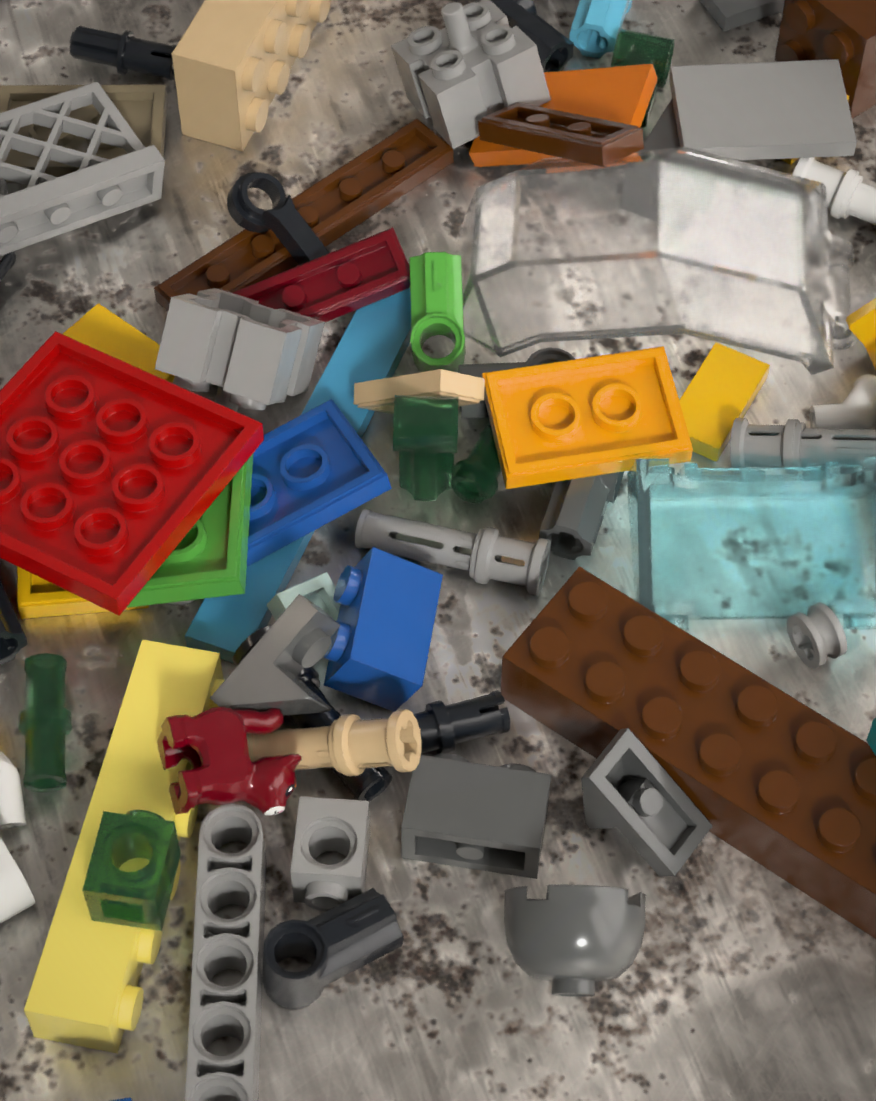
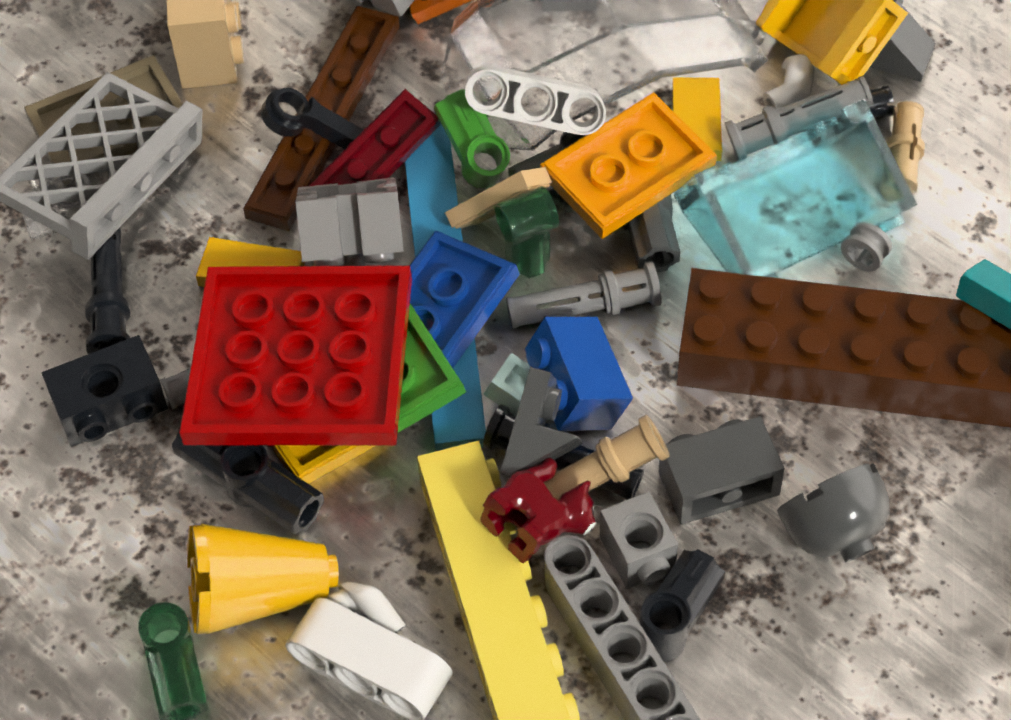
camera: 25 degrees left, 0 degrees up
clear green pin [18,653,72,793] -> none
black axle [70,26,177,81] -> none
clear green brick [83,810,181,931] -> none
black pin [414,690,510,754] -> none
clear green pin [451,425,502,504] -> none
dark grey slope [581,728,713,876] -> none
none -> white beam [465,65,606,135]

